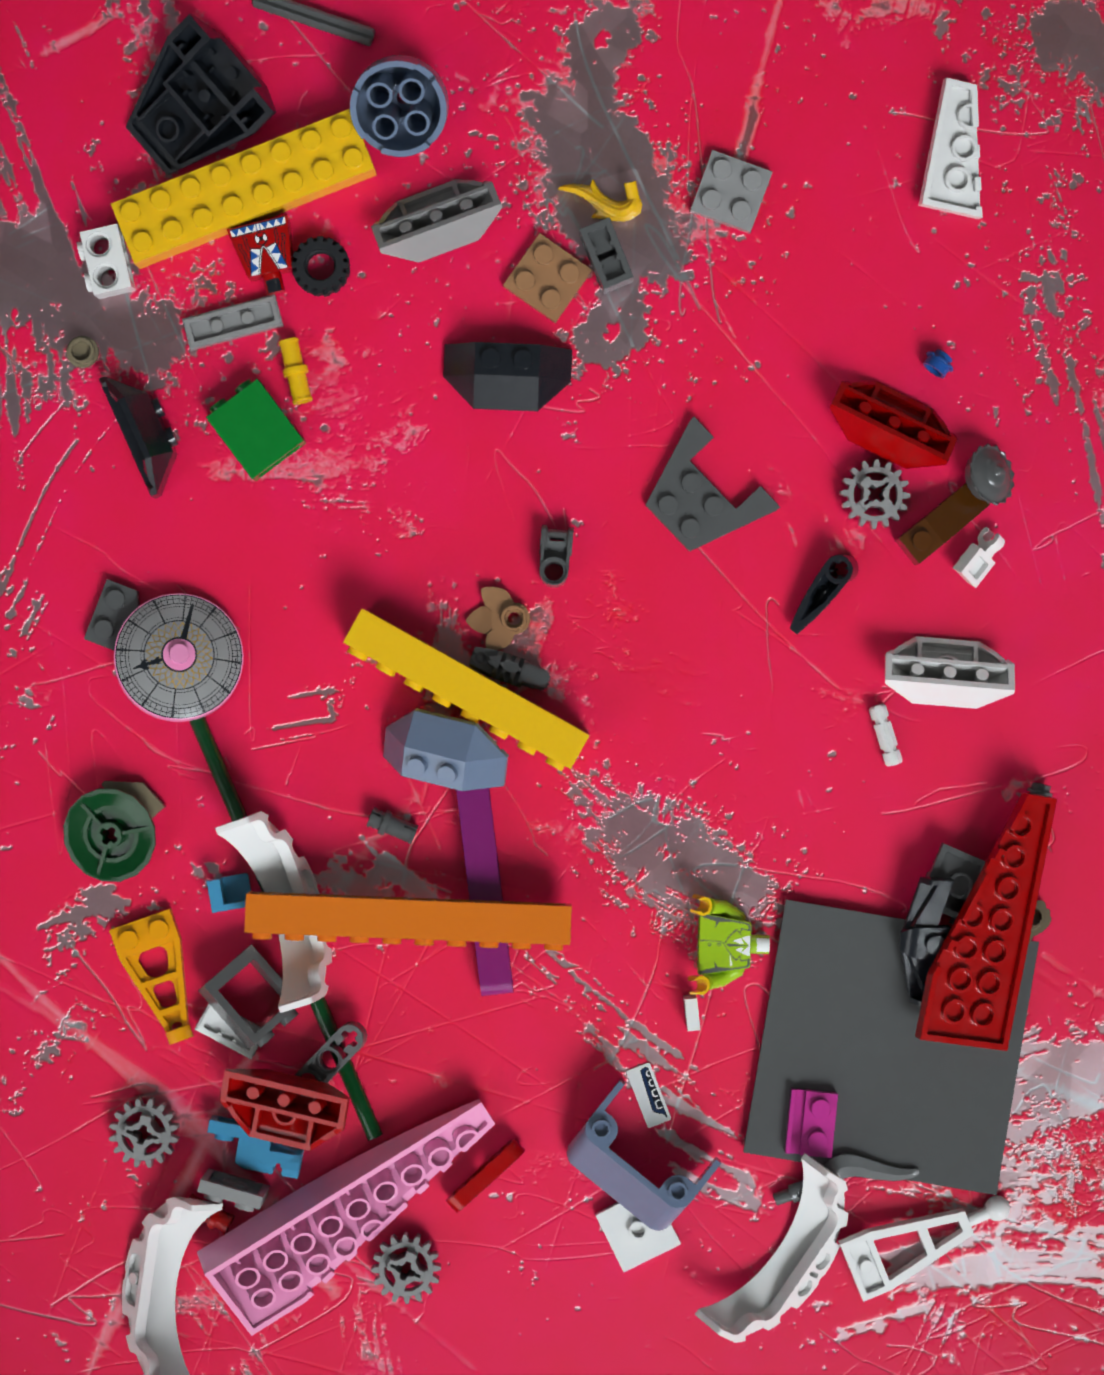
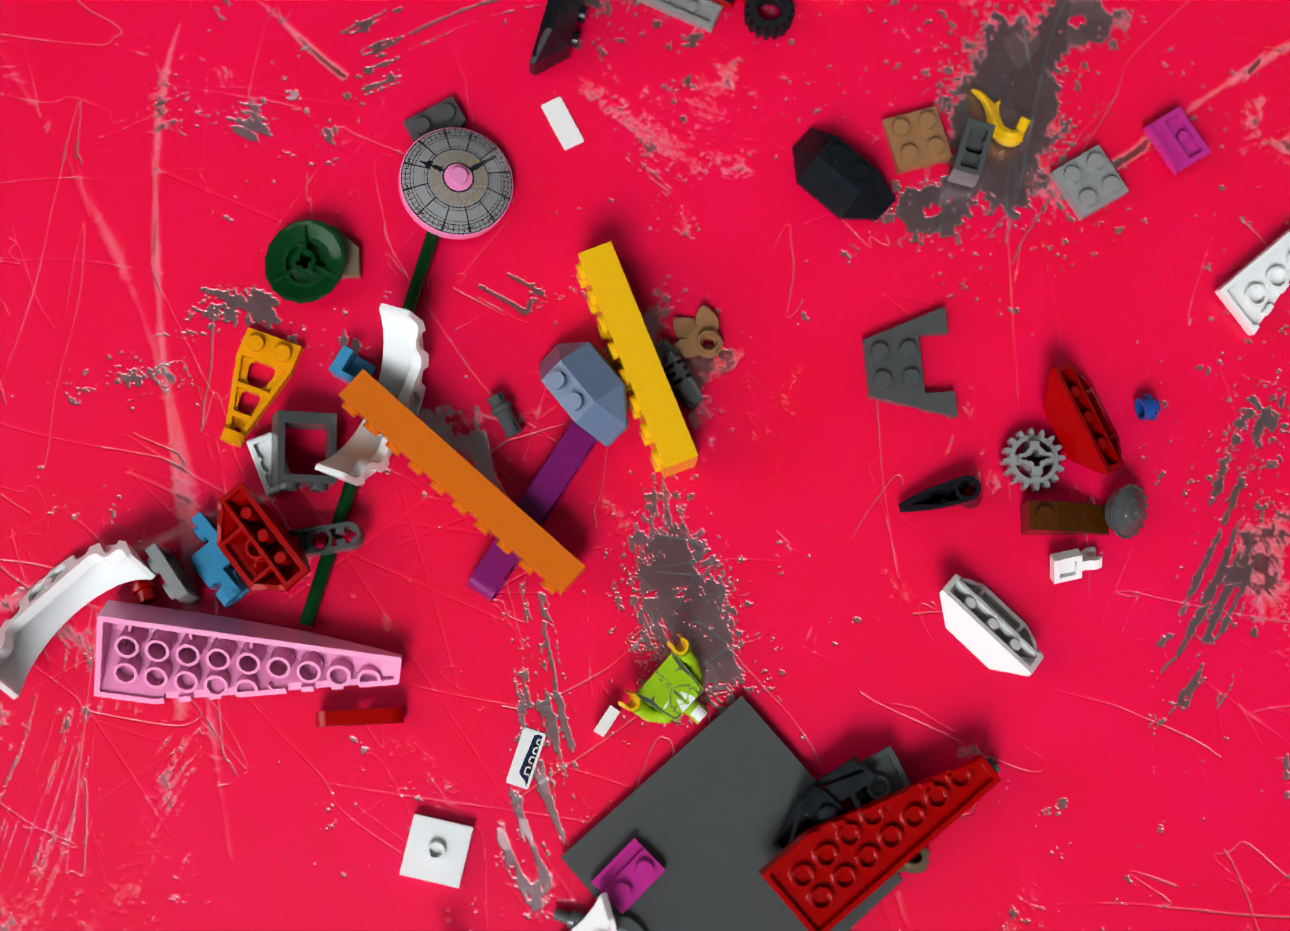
camera: 25 degrees right, 10 degrees down
light grey gear [109,1097,180,1168] -> none
green brick [206,379,306,481] -> none
yellow pin [279,337,313,405] -> none
light grey wedge [371,179,502,263] -> none
light grey gear [371,1232,441,1304] -> none
dark grey piece [539,525,574,588] -> none
sand blue windscreen [567,1079,721,1231] -> none
white axle [869,704,903,767] -> none
none -> white sticker [541,97,584,150]
none -> dark pink plate [1143,107,1211,175]

